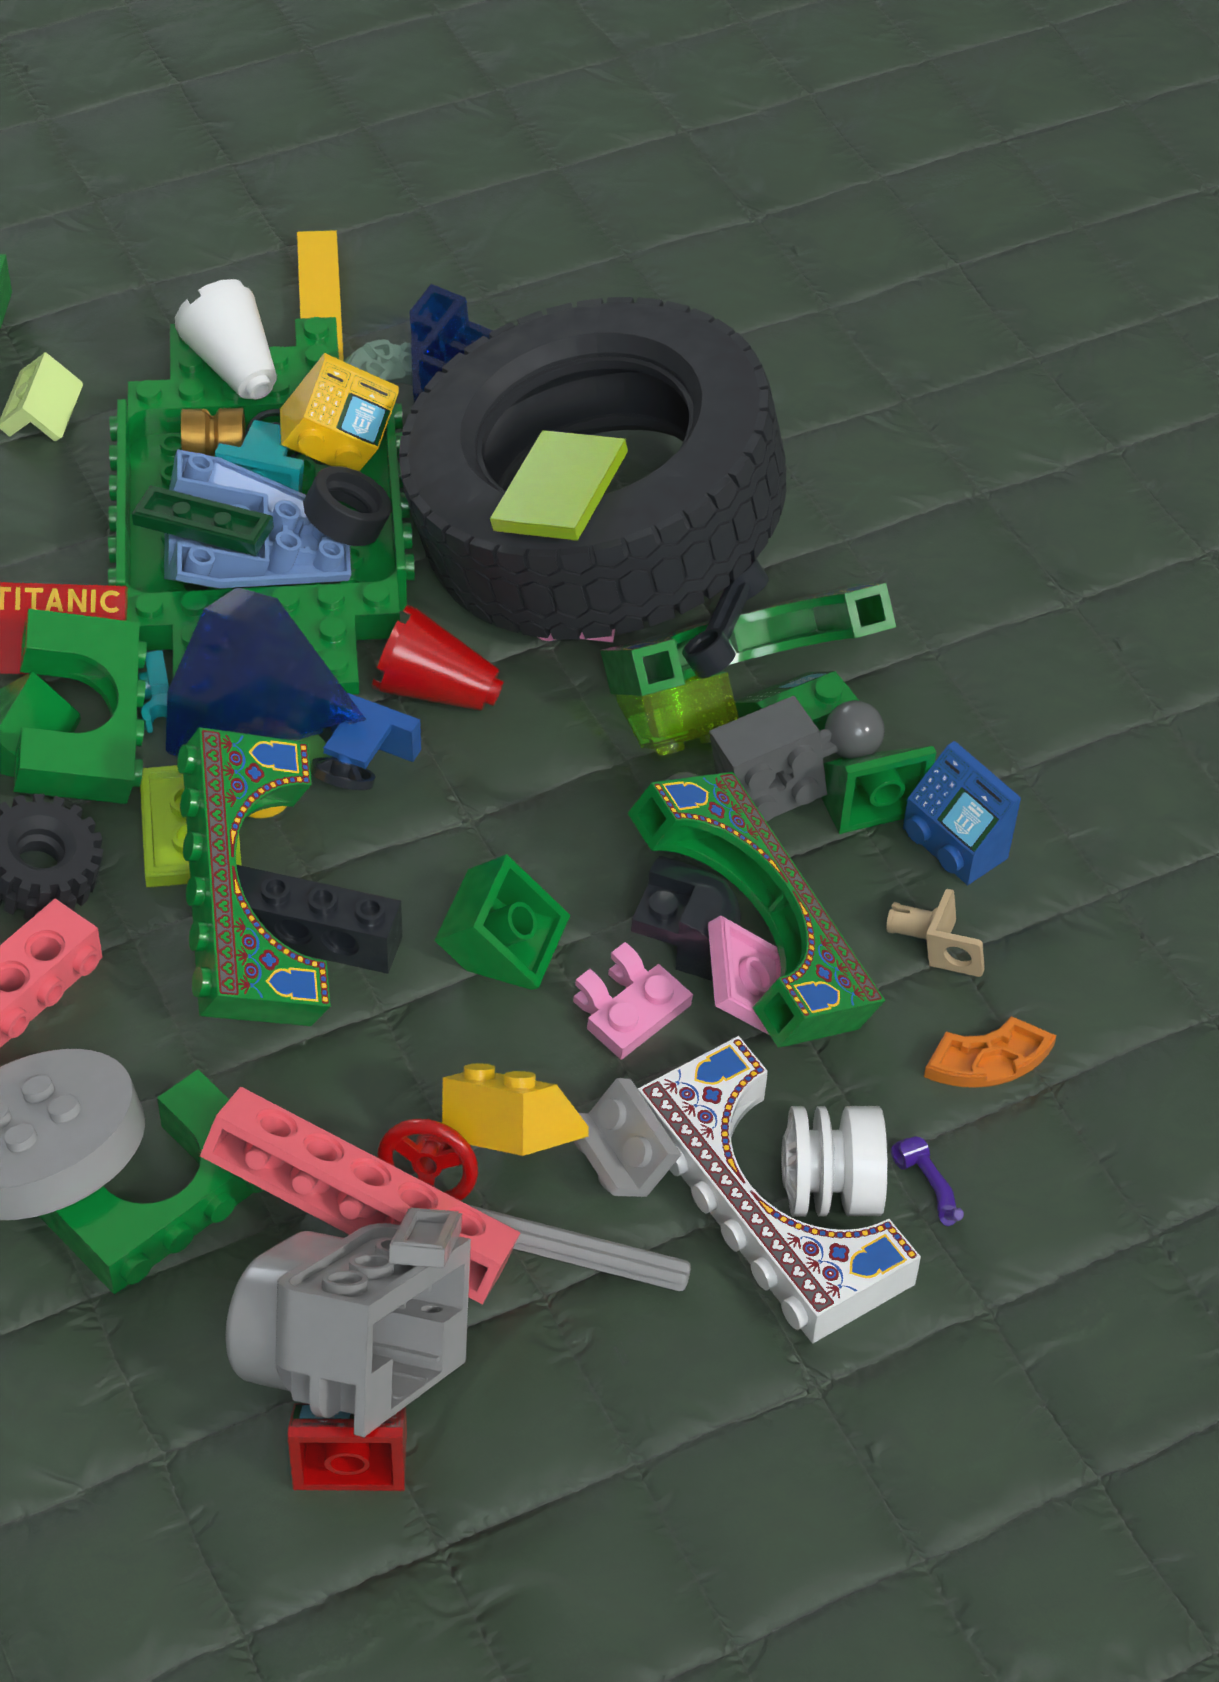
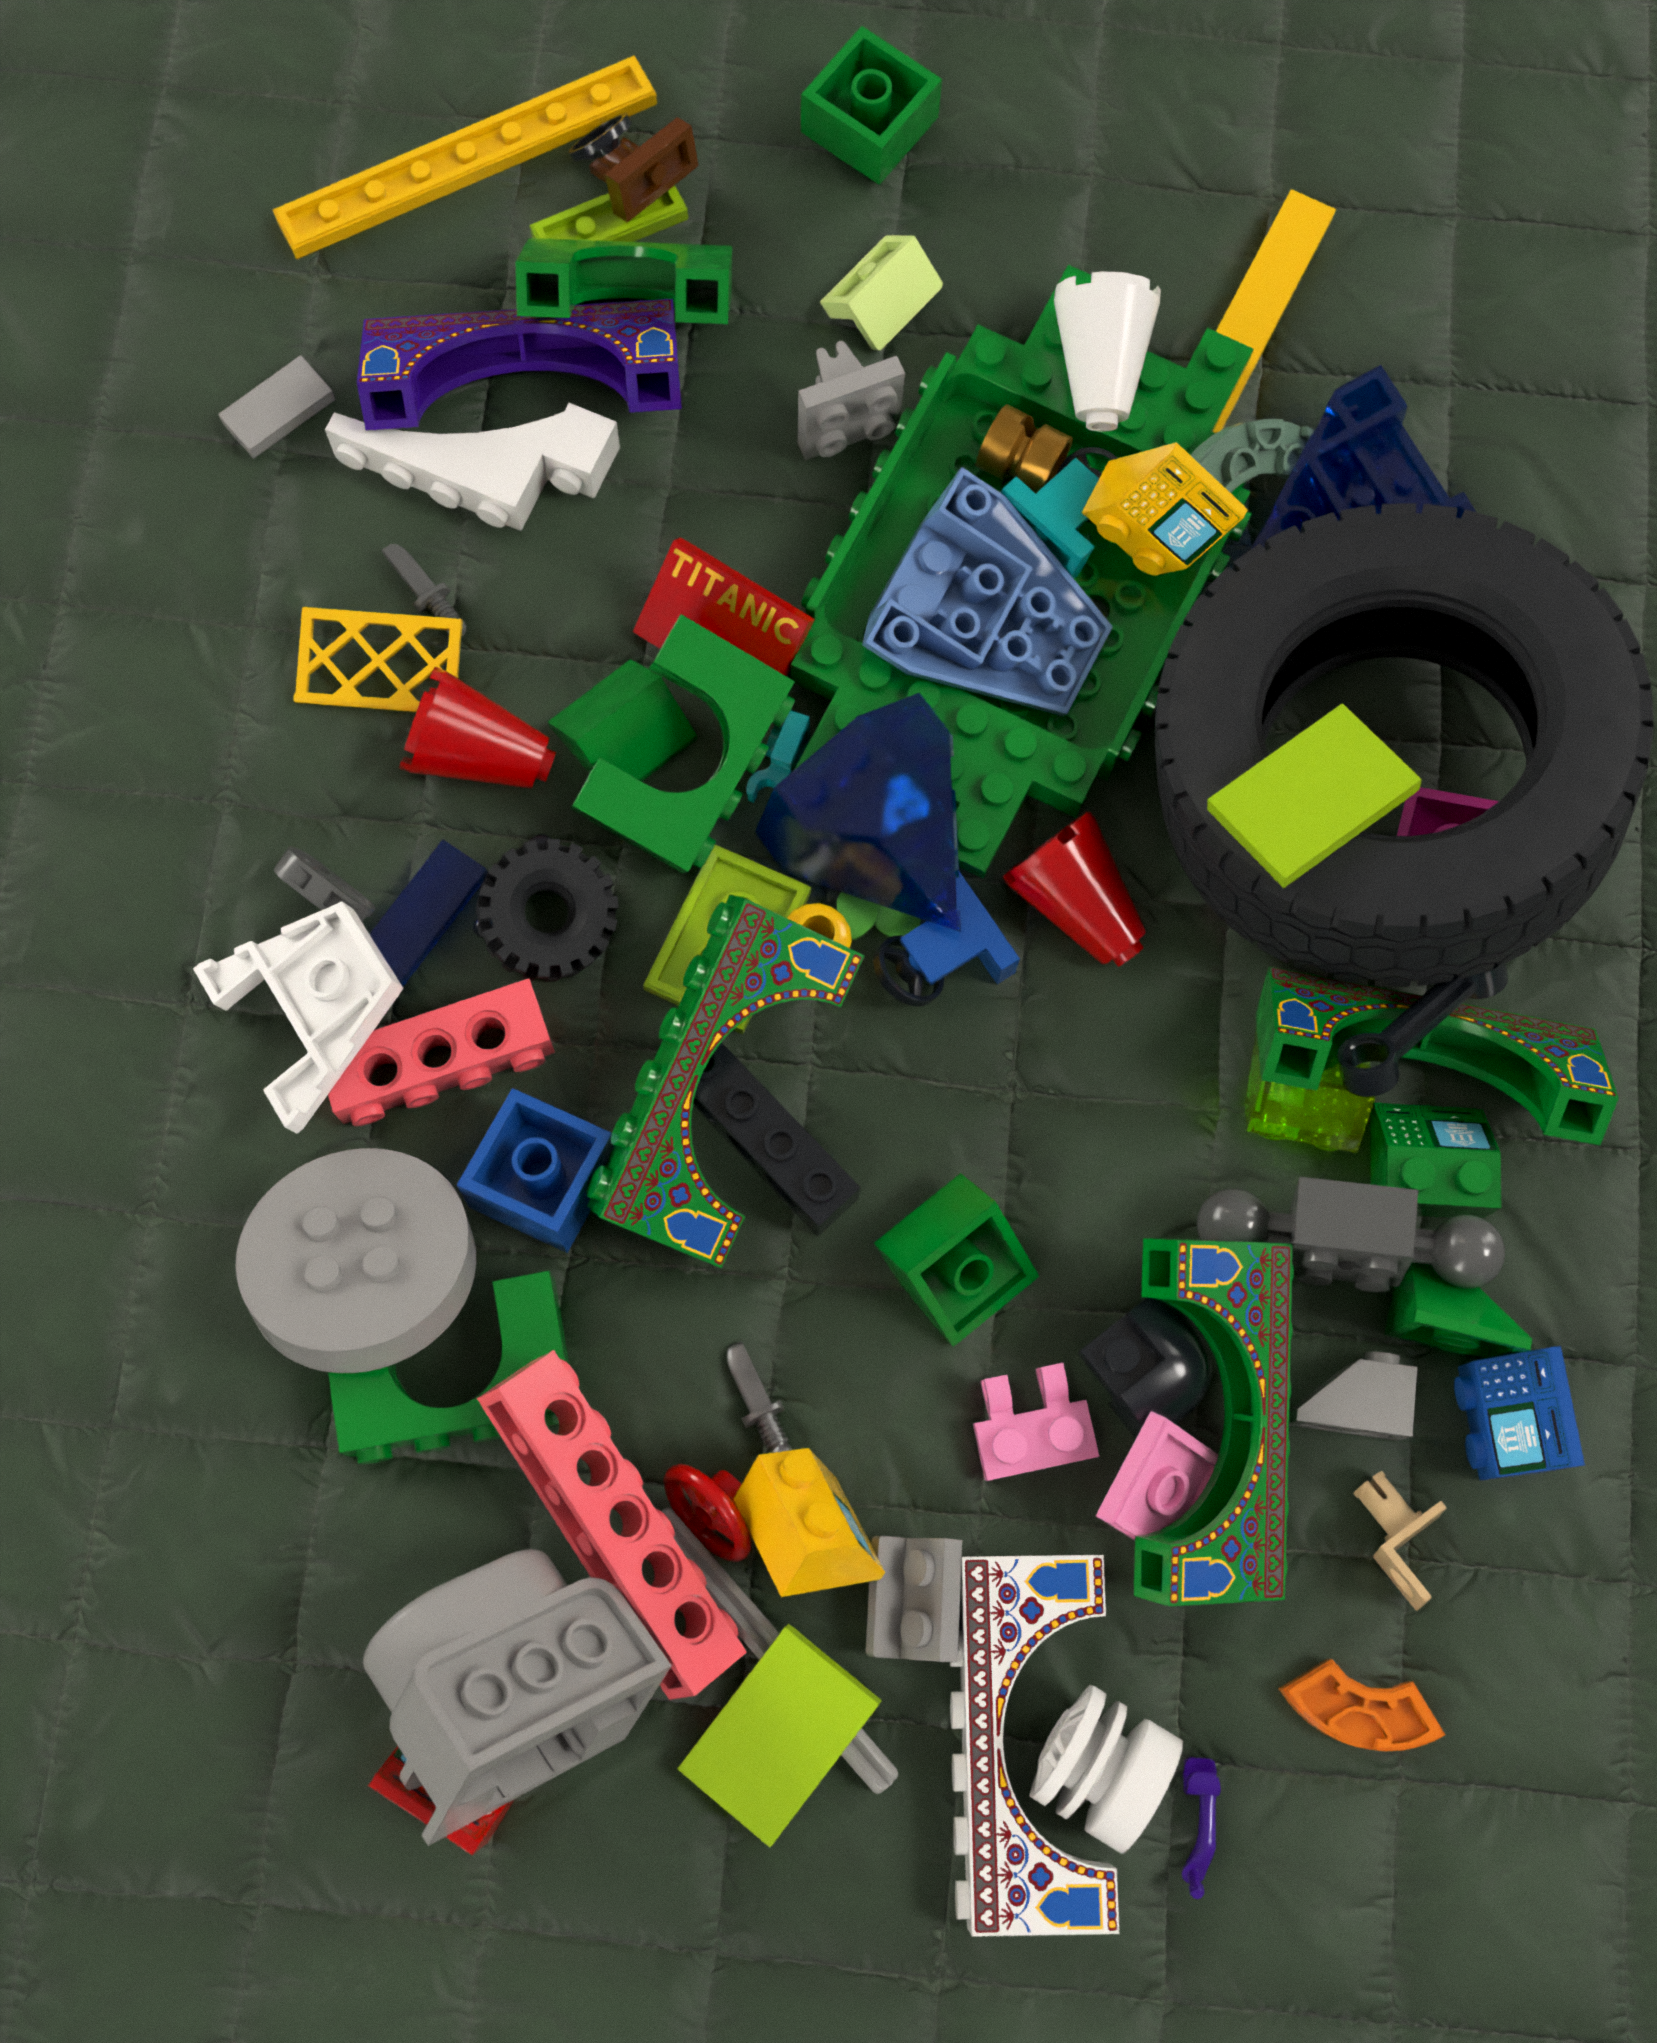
camera: 30 degrees right, 25 degrees up
dark green tile [132,485,274,556] -> none
black tyre [303,466,392,546] -> none
light grey tile [389,1208,462,1268] -> none
none -> blue brick [457,1088,615,1253]
none -> lime tile [677,1623,882,1847]
none -> flat silver piece [726,1341,792,1453]
none -> light grey plate [798,341,905,460]
none -> light grey slope [1289,1352,1417,1441]

